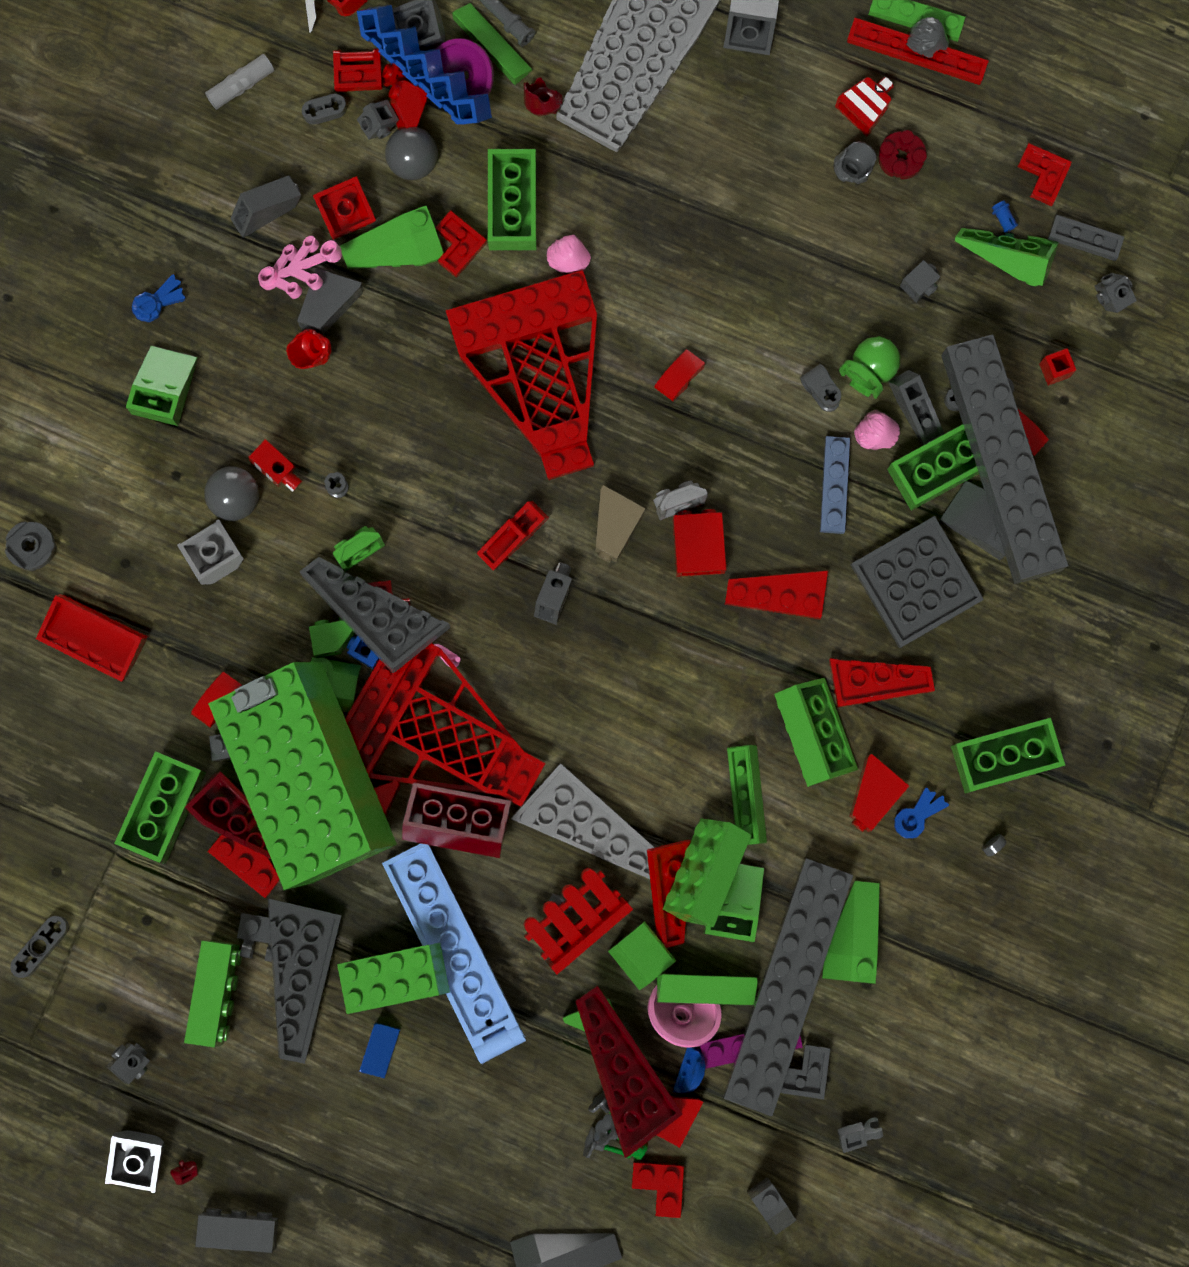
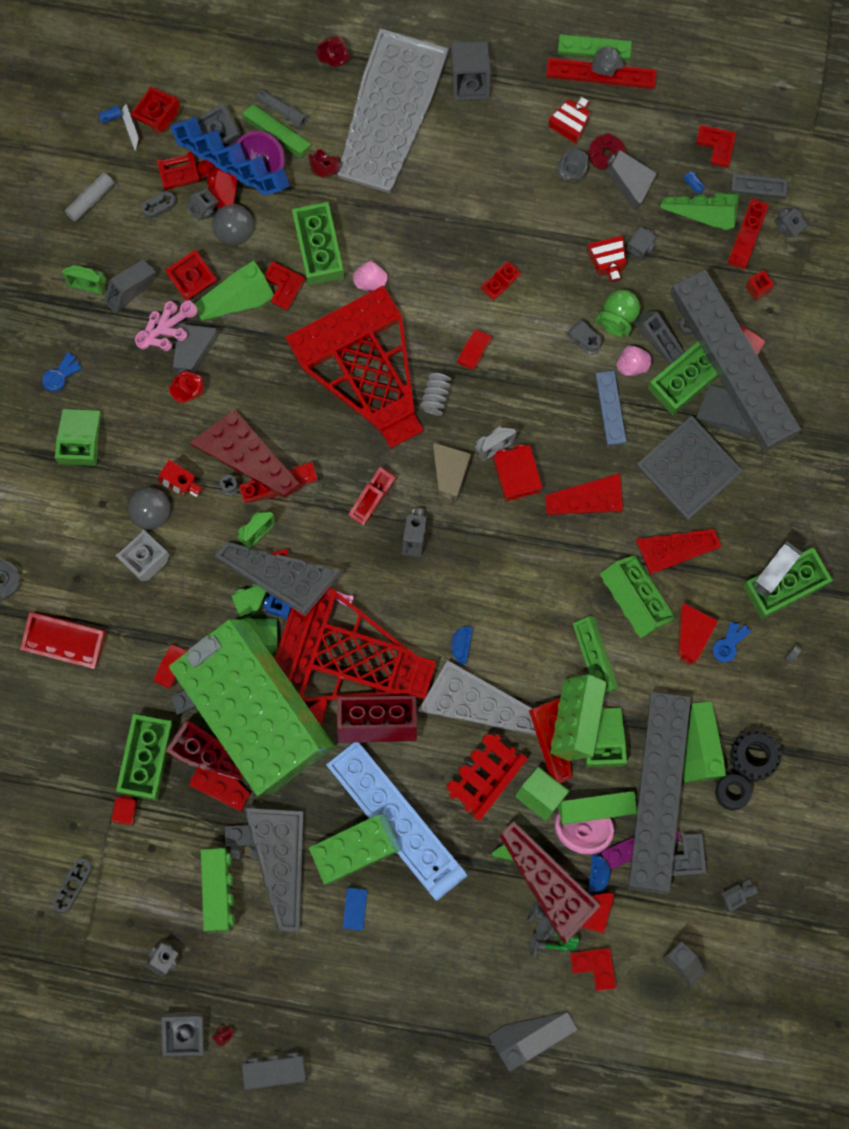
camera: 10 degrees left, 5 degrees down
none -> bright green slope [62,265,107,296]
none -> red brick [112,795,138,826]
none -> dark red wing [190,409,301,498]
none -> red slope [239,462,318,504]
none -> light grey piece [420,373,452,416]
none -> blue plate [451,626,473,664]
none -> red slope [480,261,521,301]
none -> red torso [587,235,626,283]
none -> dark grey slope [606,150,657,208]
none -> black tyre [715,774,752,811]
none -> red slope [727,199,769,270]
none -> black tyre [729,730,782,782]
none -> slope [753,541,802,597]

